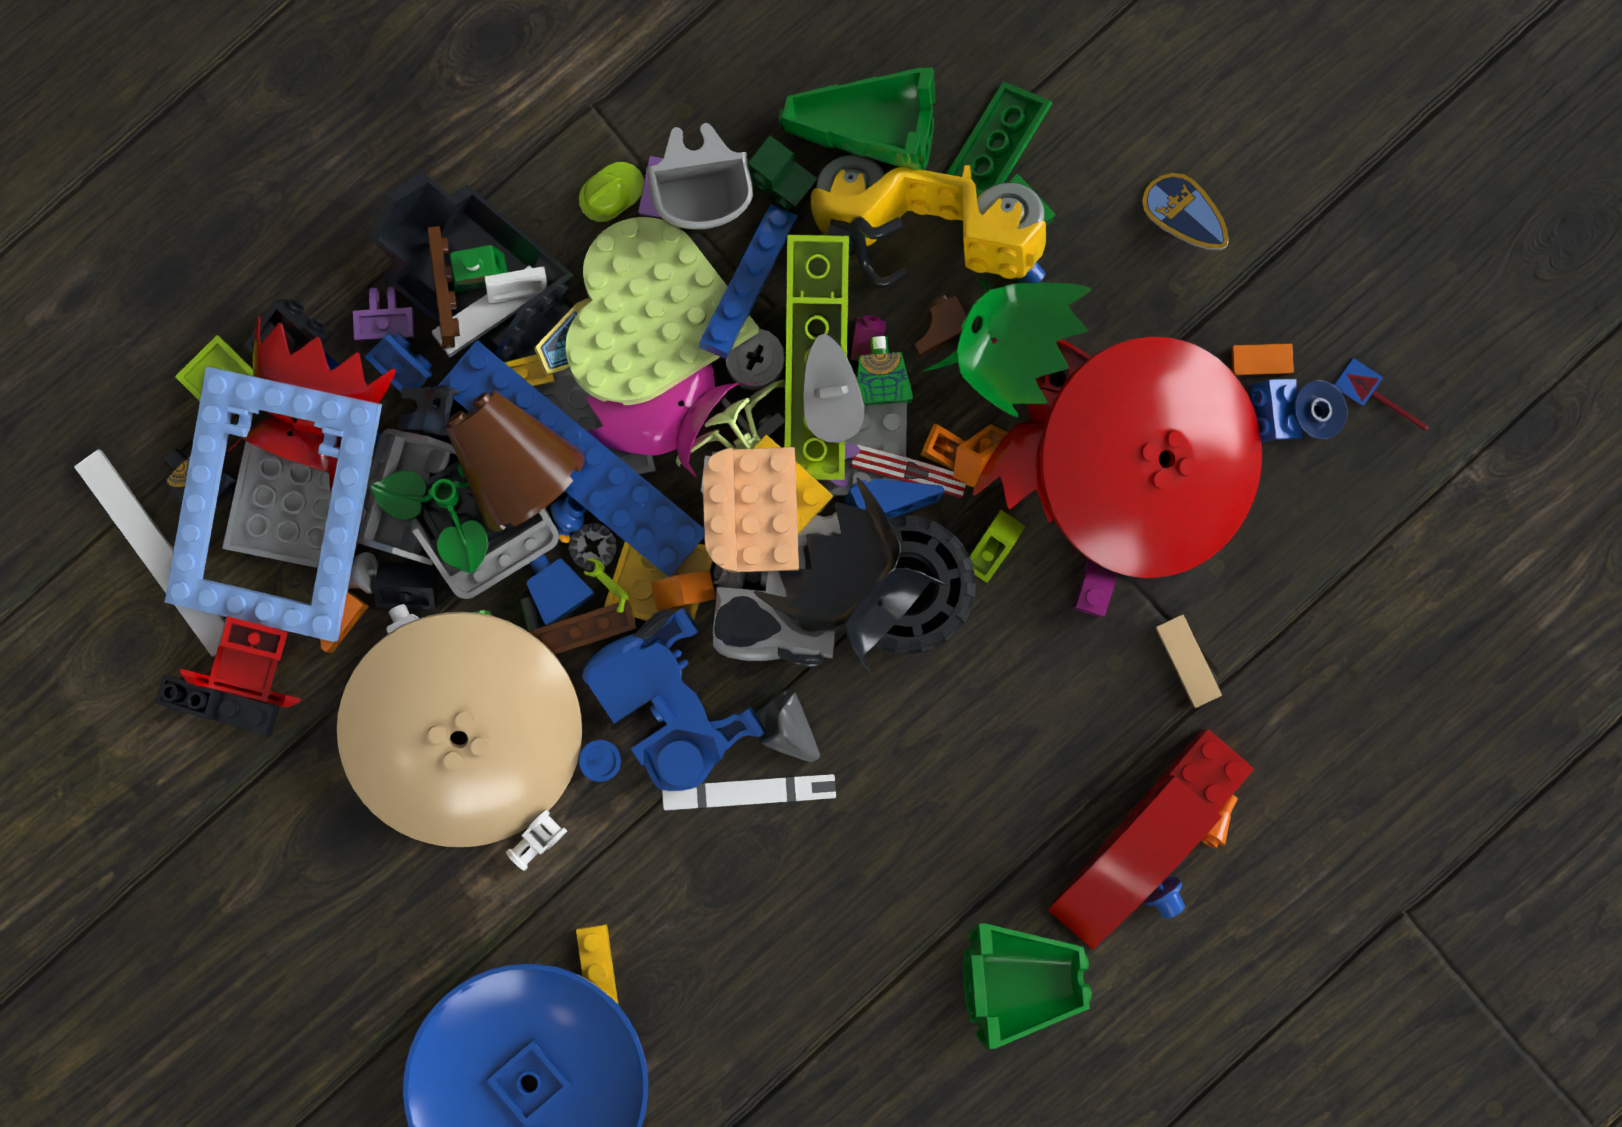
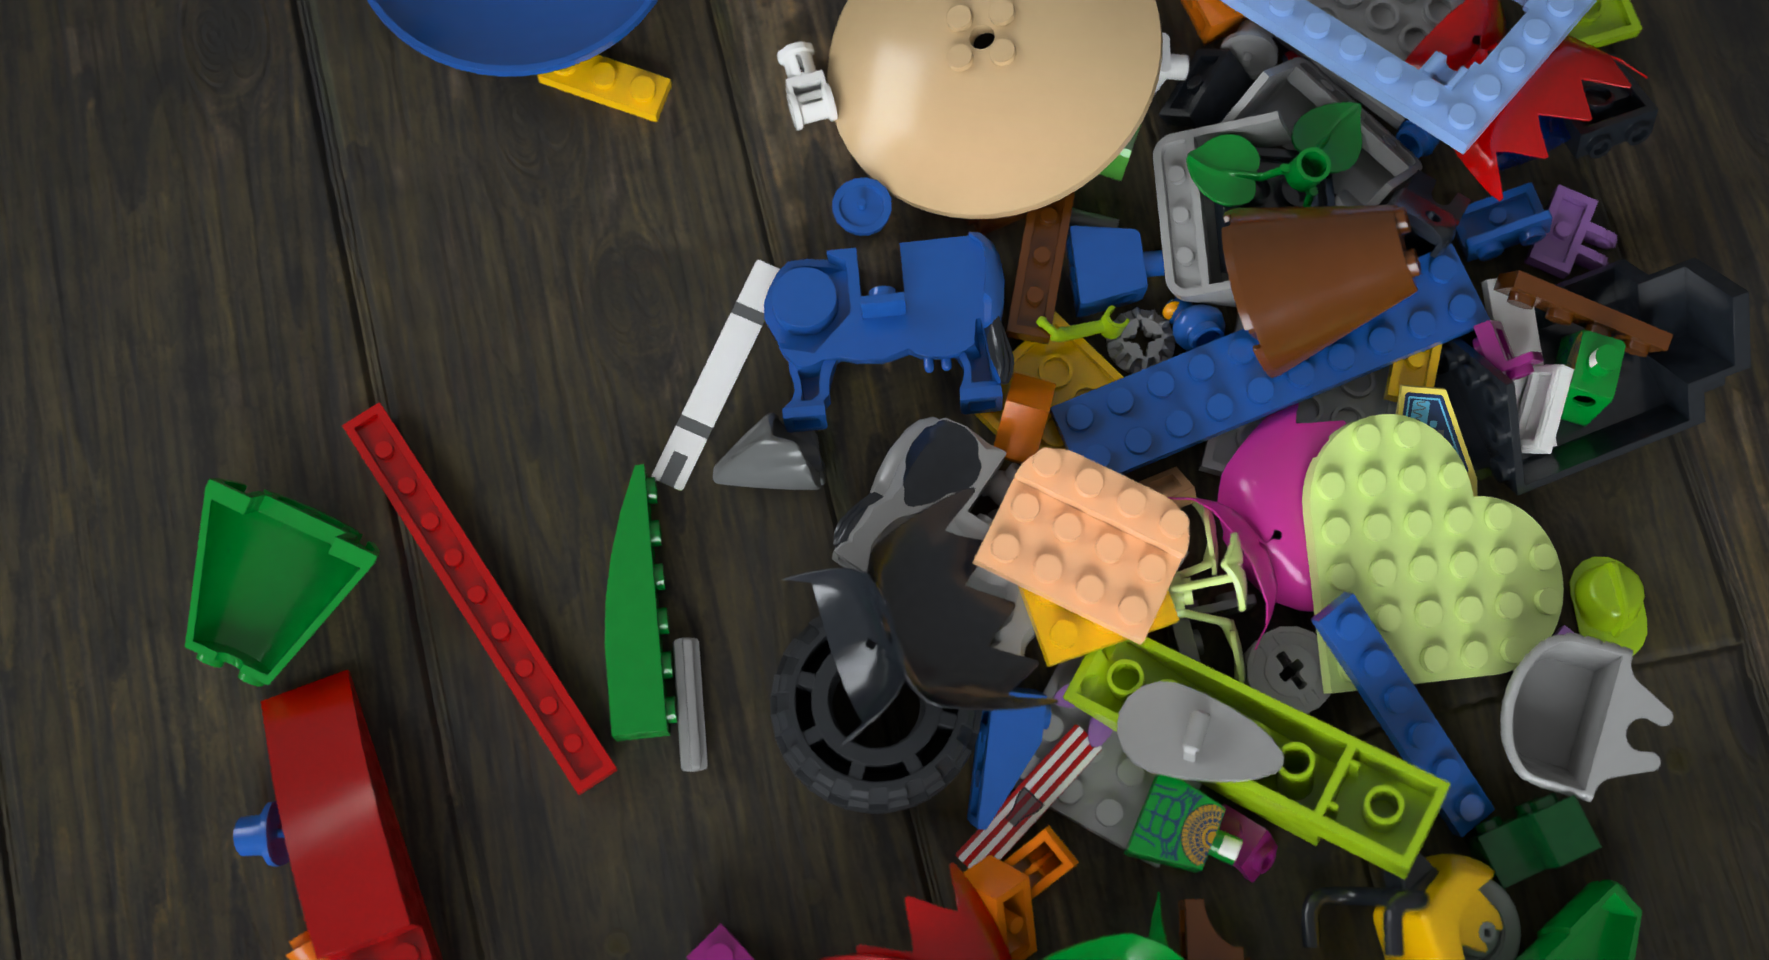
camera: 110 degrees right, 10 degrees down
lime slope [969,510,1025,583] -> none
none -> red plate [342,402,618,795]
none -> green slope [605,464,678,741]
none -> light grey axle [673,637,708,772]
none -> medium nougat plate [1138,467,1197,509]
none -> magenta bracket [1473,320,1544,381]

